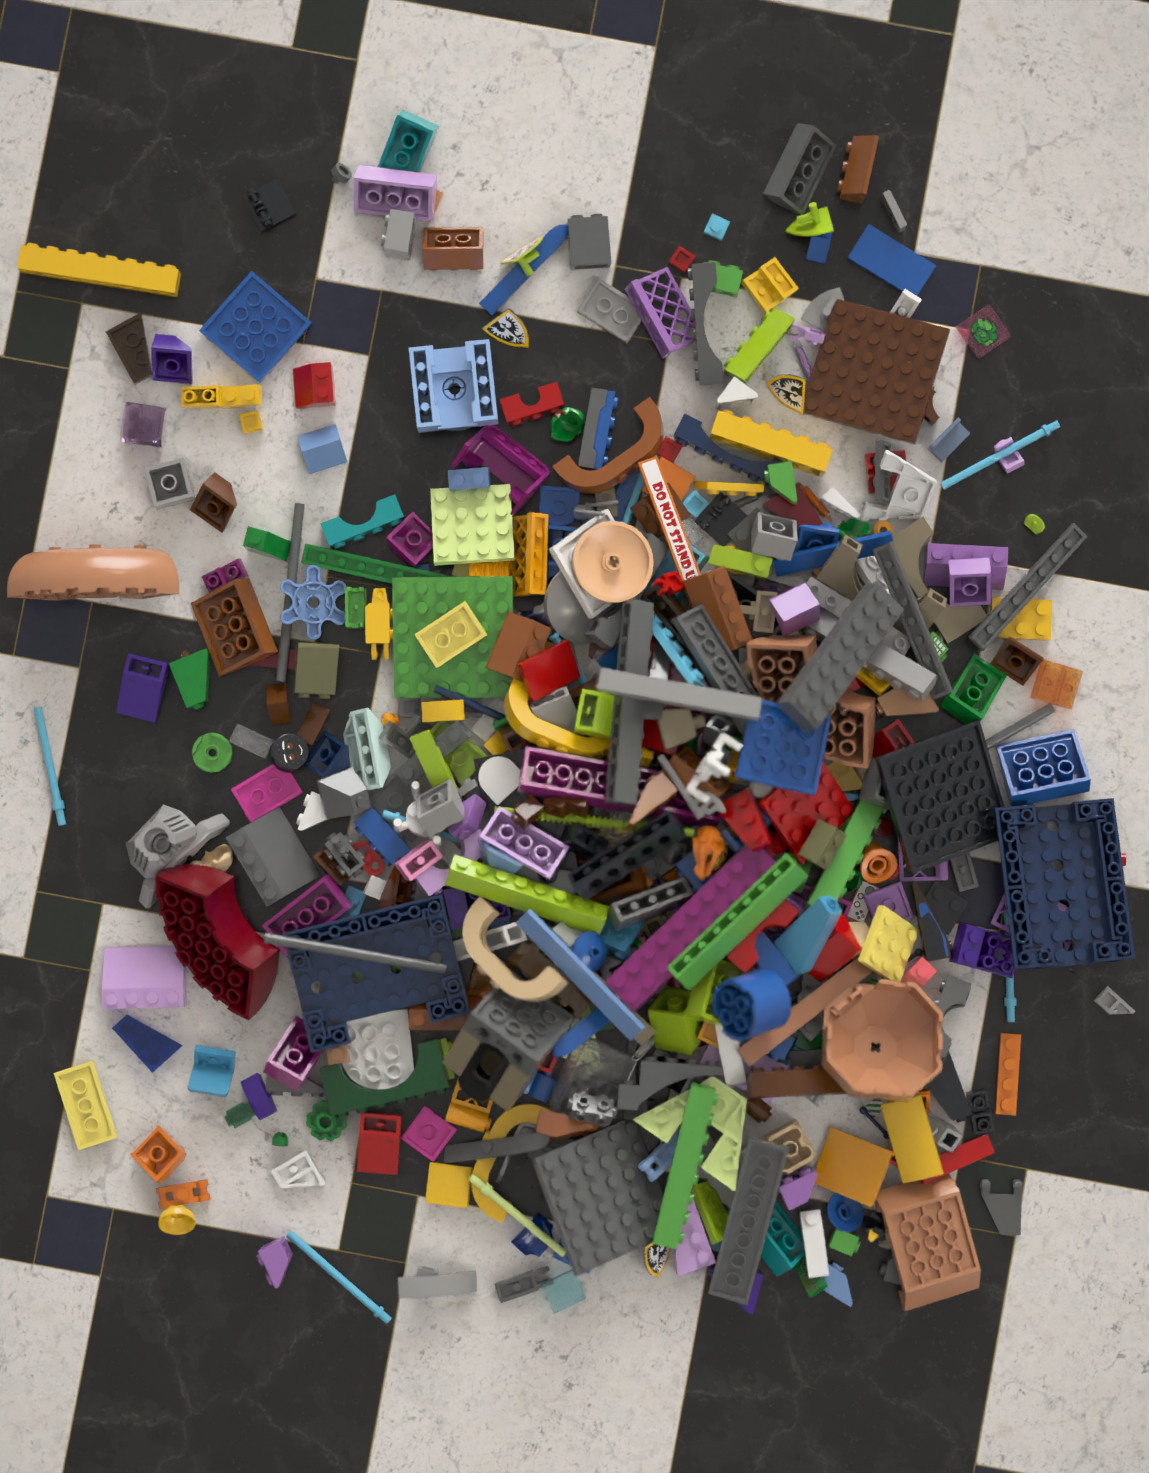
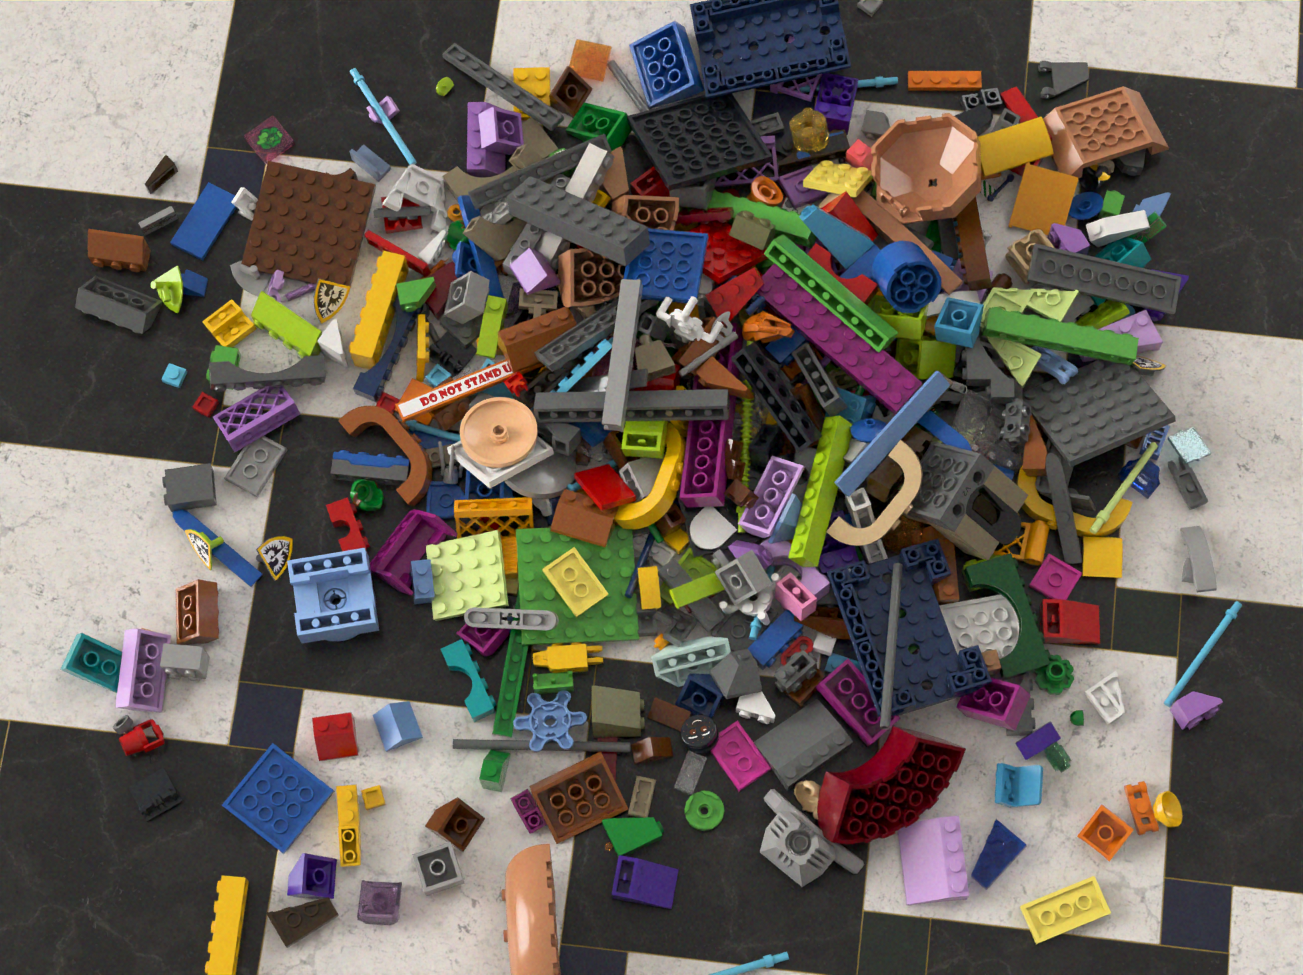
camera: 90 degrees left, 15 degrees down
none -> red piece [119,719,165,756]
none -> dark brown slope [145,155,178,194]
none -> red tile [364,229,431,277]
none -> light grey piece [464,607,559,630]
none -> dark tan plate [628,776,656,818]
none -> dark red wing [675,207,734,226]
none -> clear yellow brick [789,108,829,153]
none -> dark azure slope [934,297,984,348]

